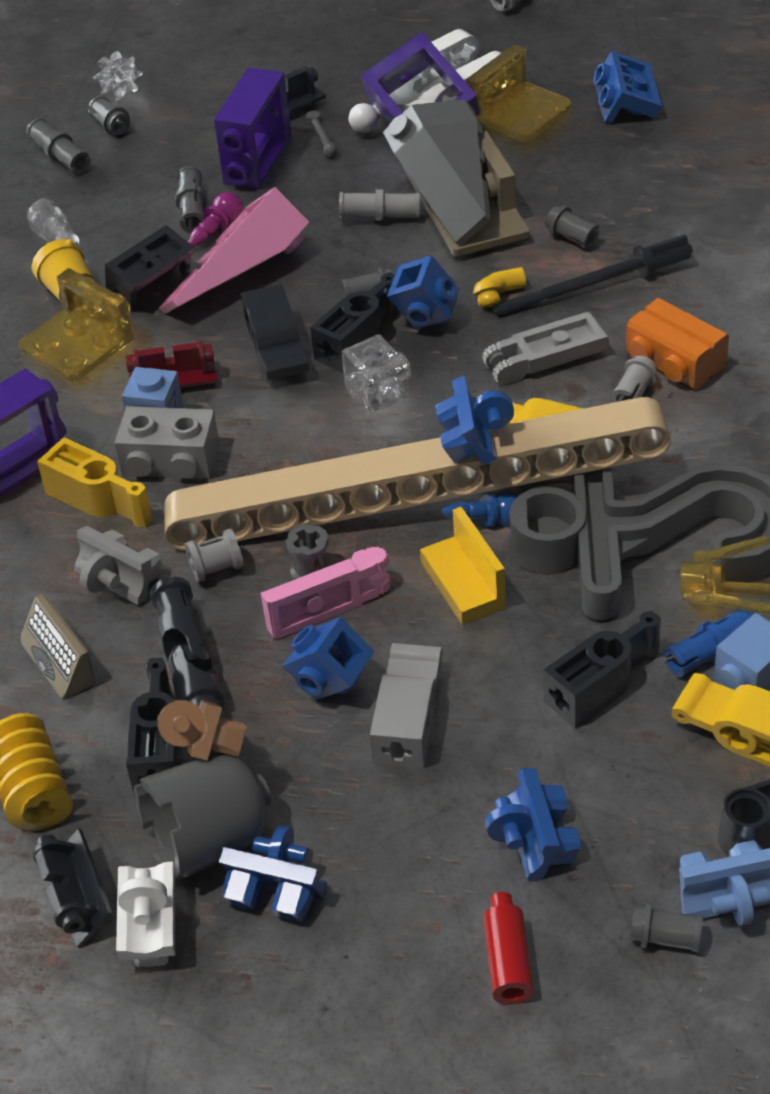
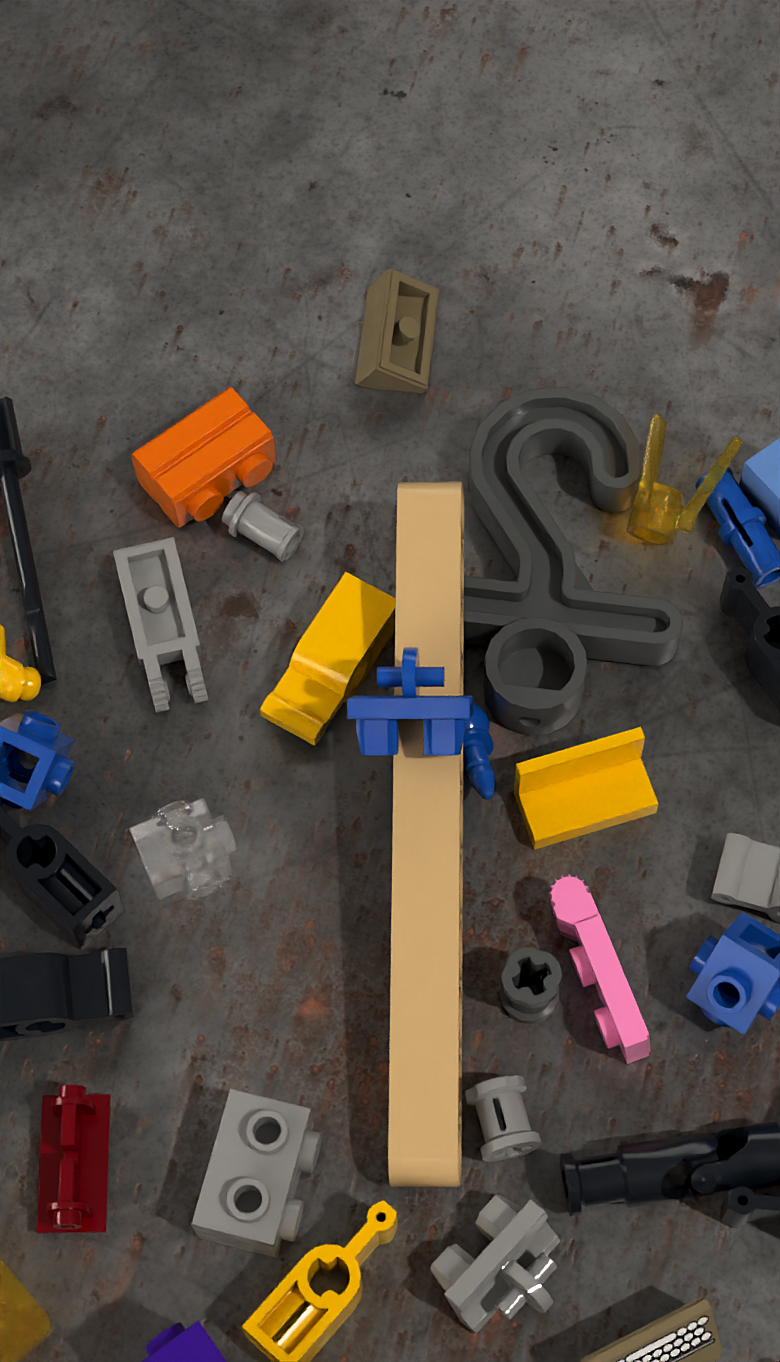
camera: 85 degrees left, 20 degrees up
medium blue brick [122,367,184,410] -> none

